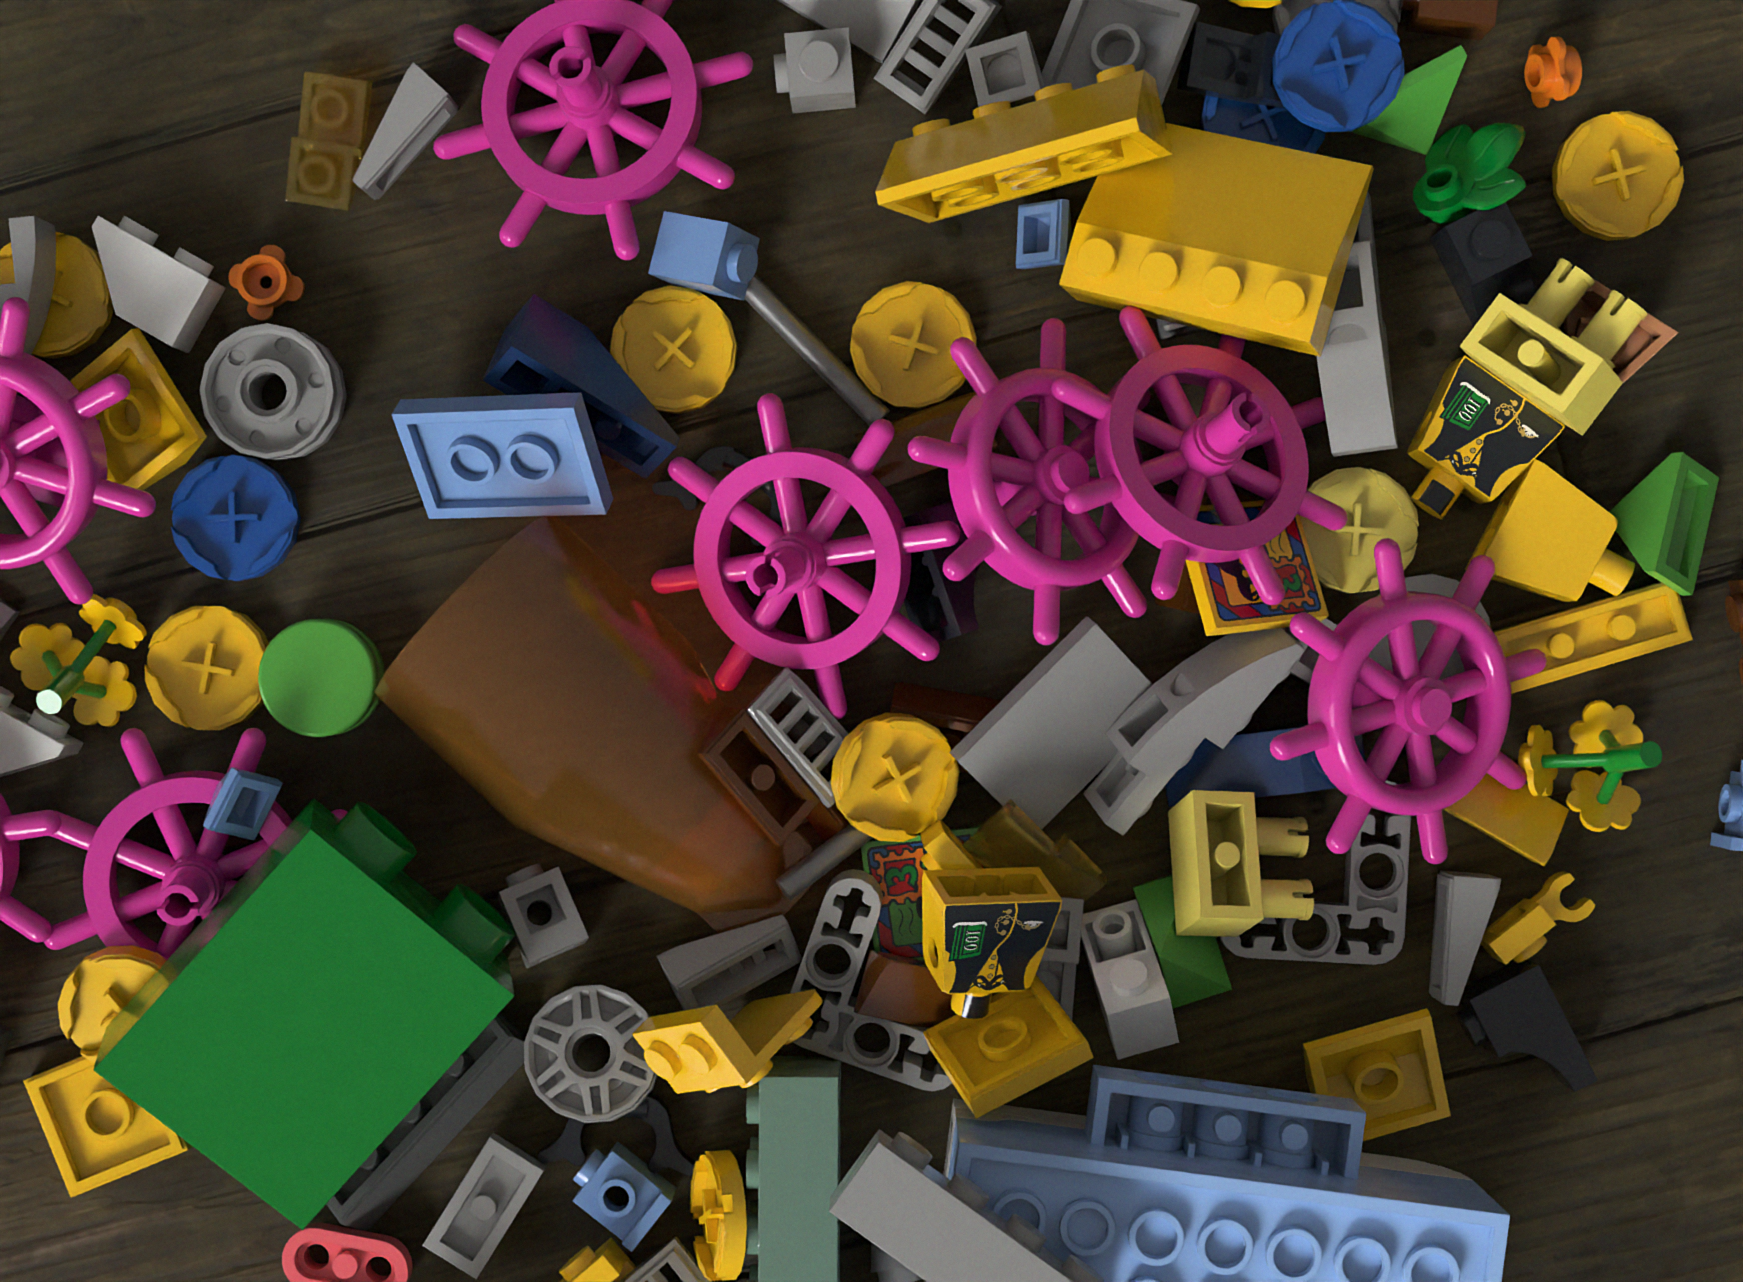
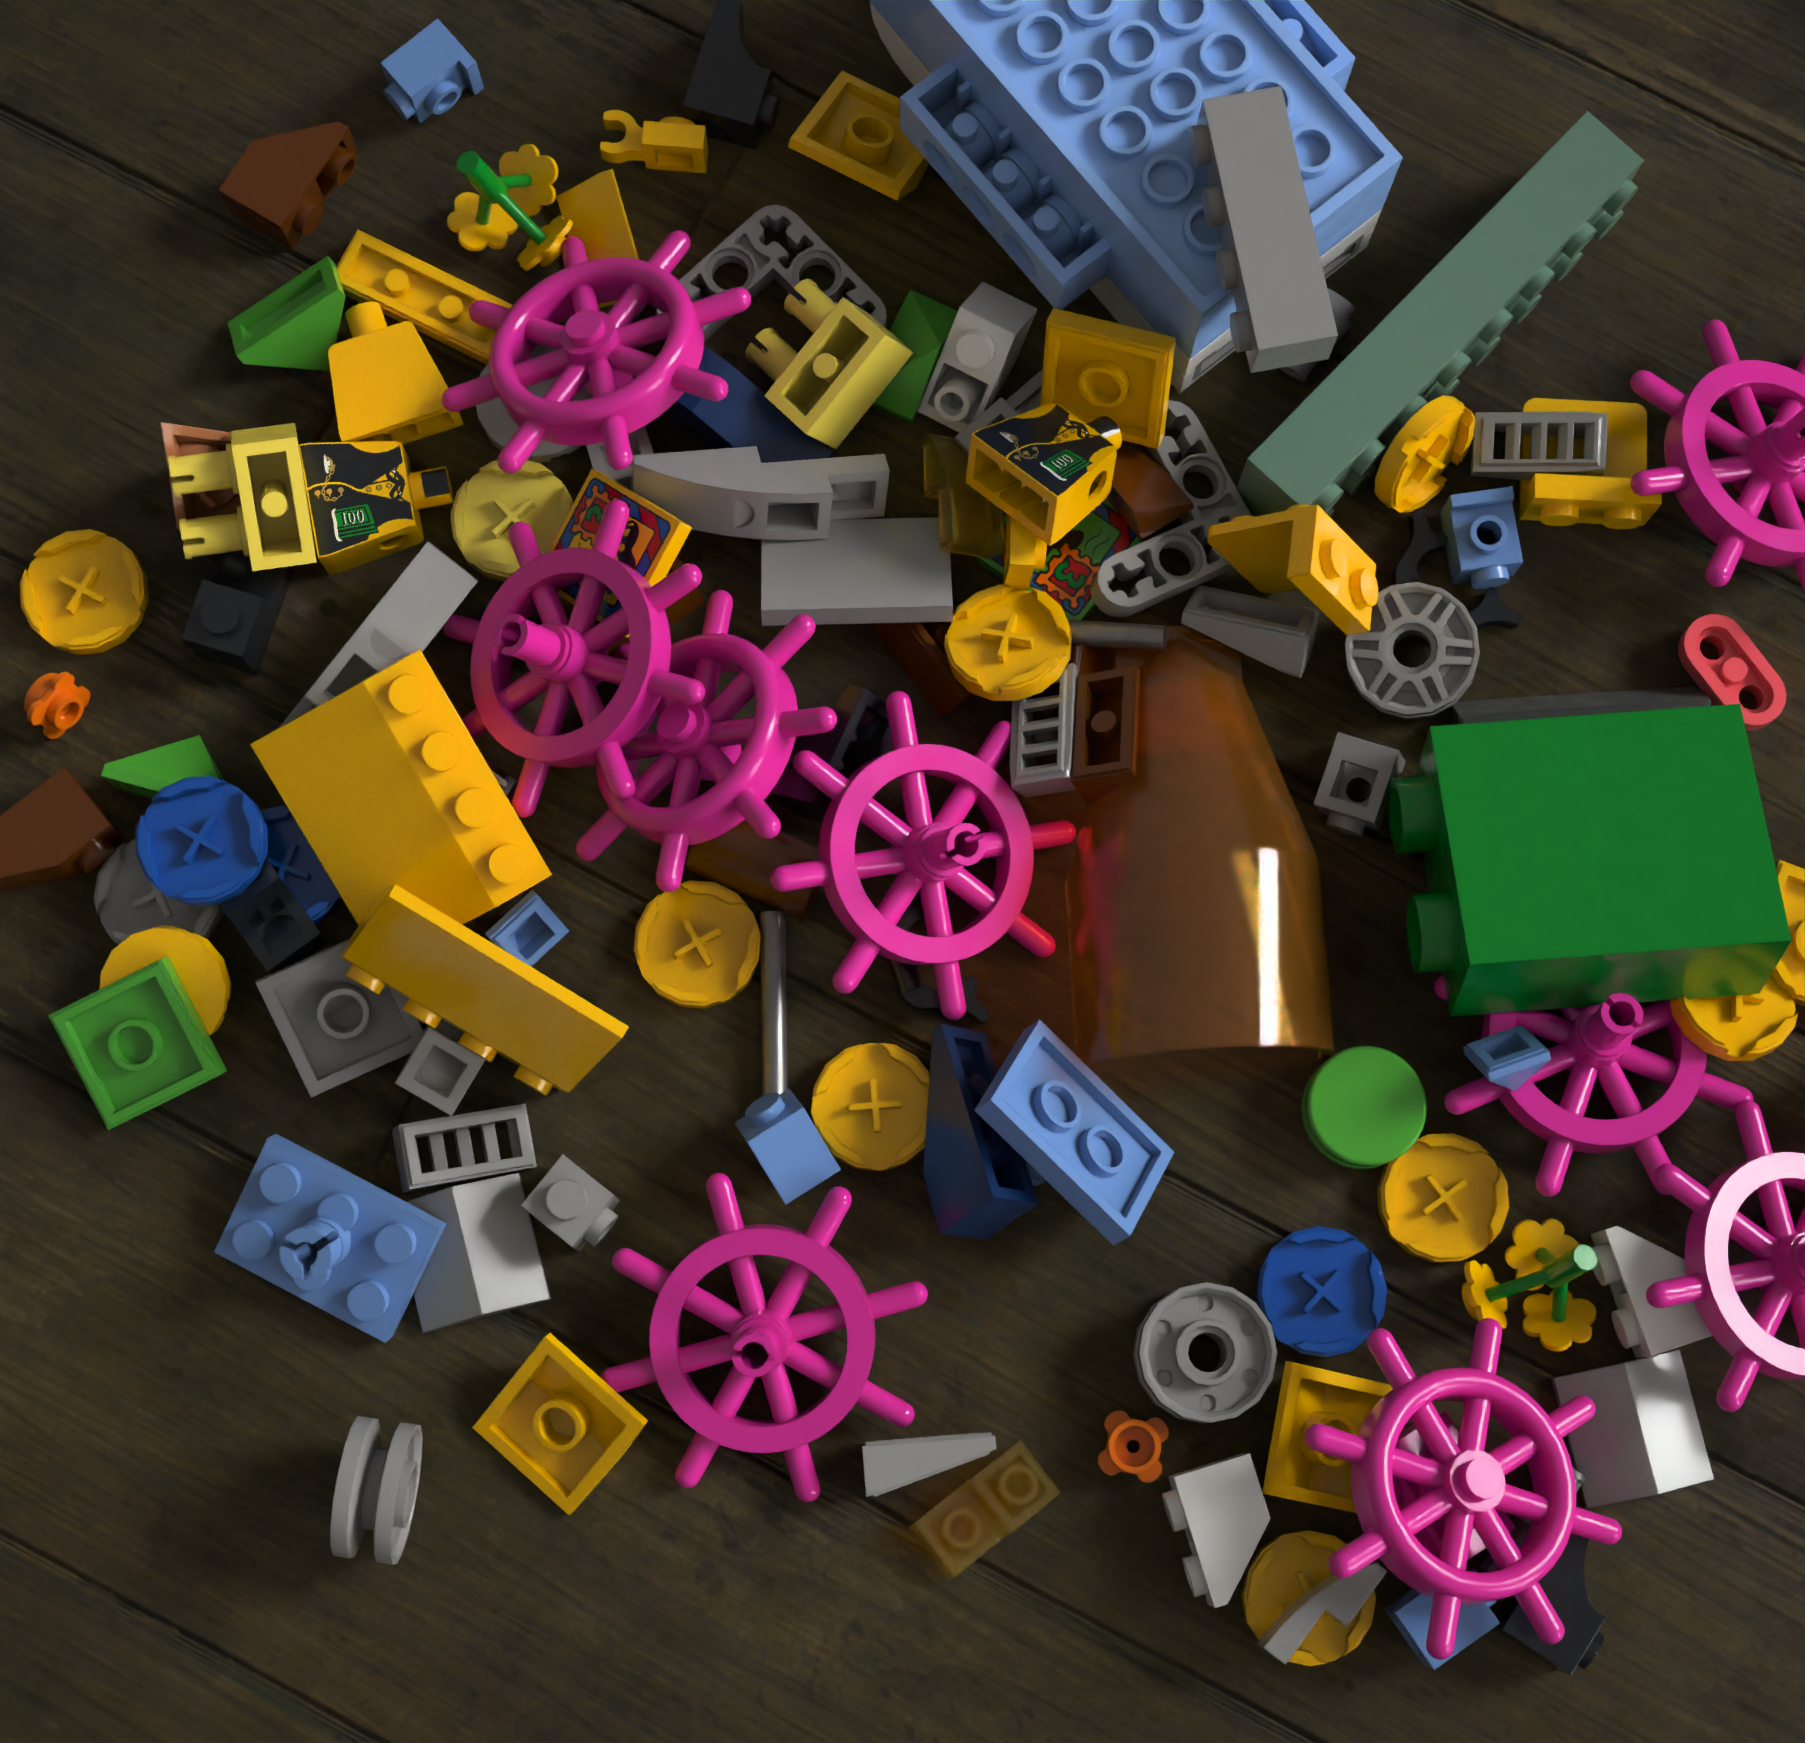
camera: 140 degrees left, 10 degrees down
light grey plate [422,1132,547,1279] -> none
green plate [1413,123,1526,224] -> none
light grey slope [1429,870,1501,1006] -> none

